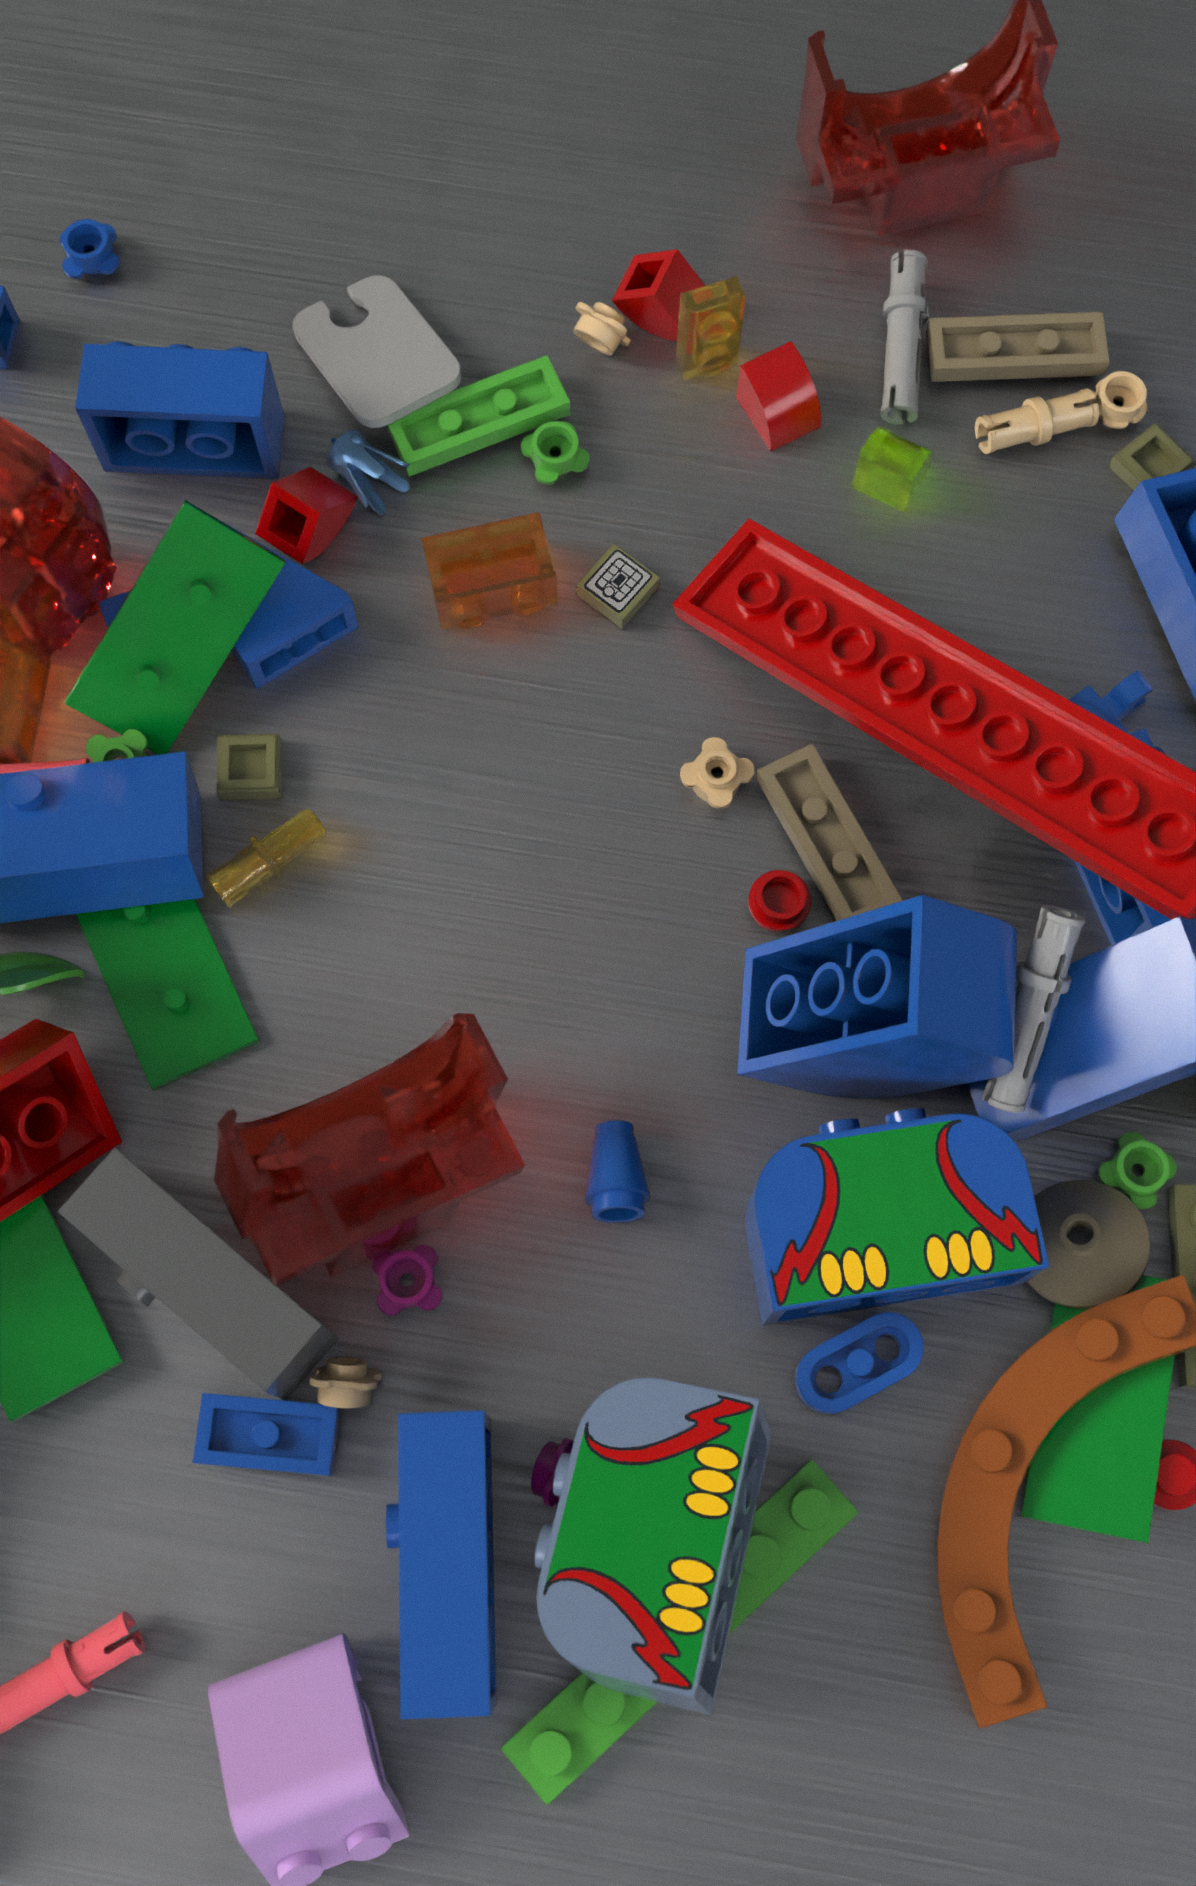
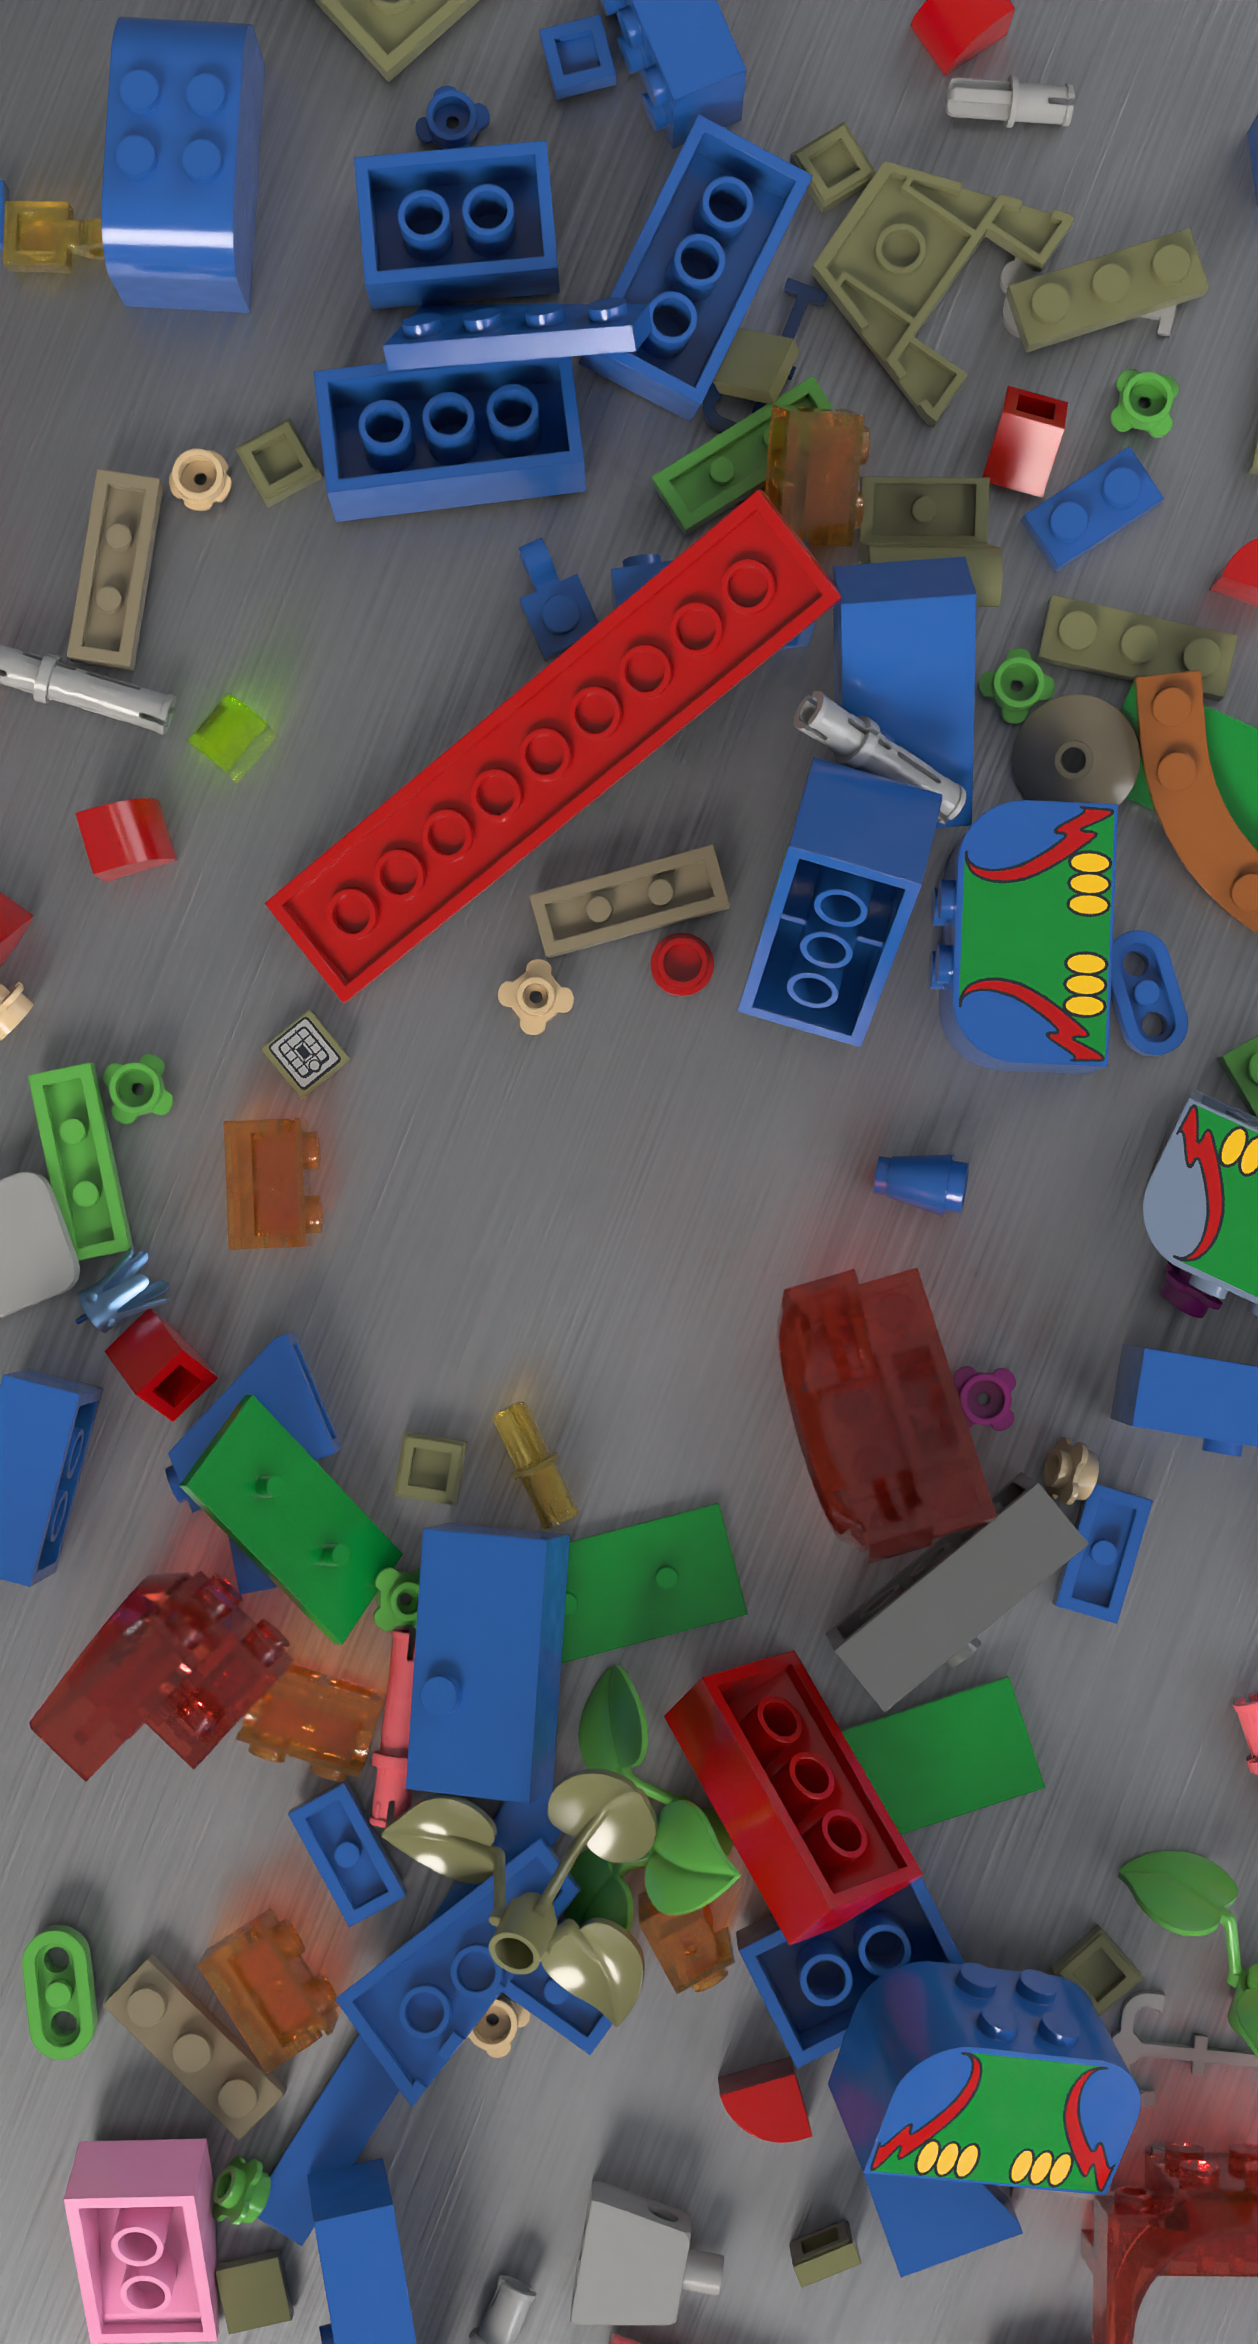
camera: 80 degrees left, 15 degrees up
clear yellow plate [676,276,746,380] -> none
tan pin [975,388,1099,455] -> none

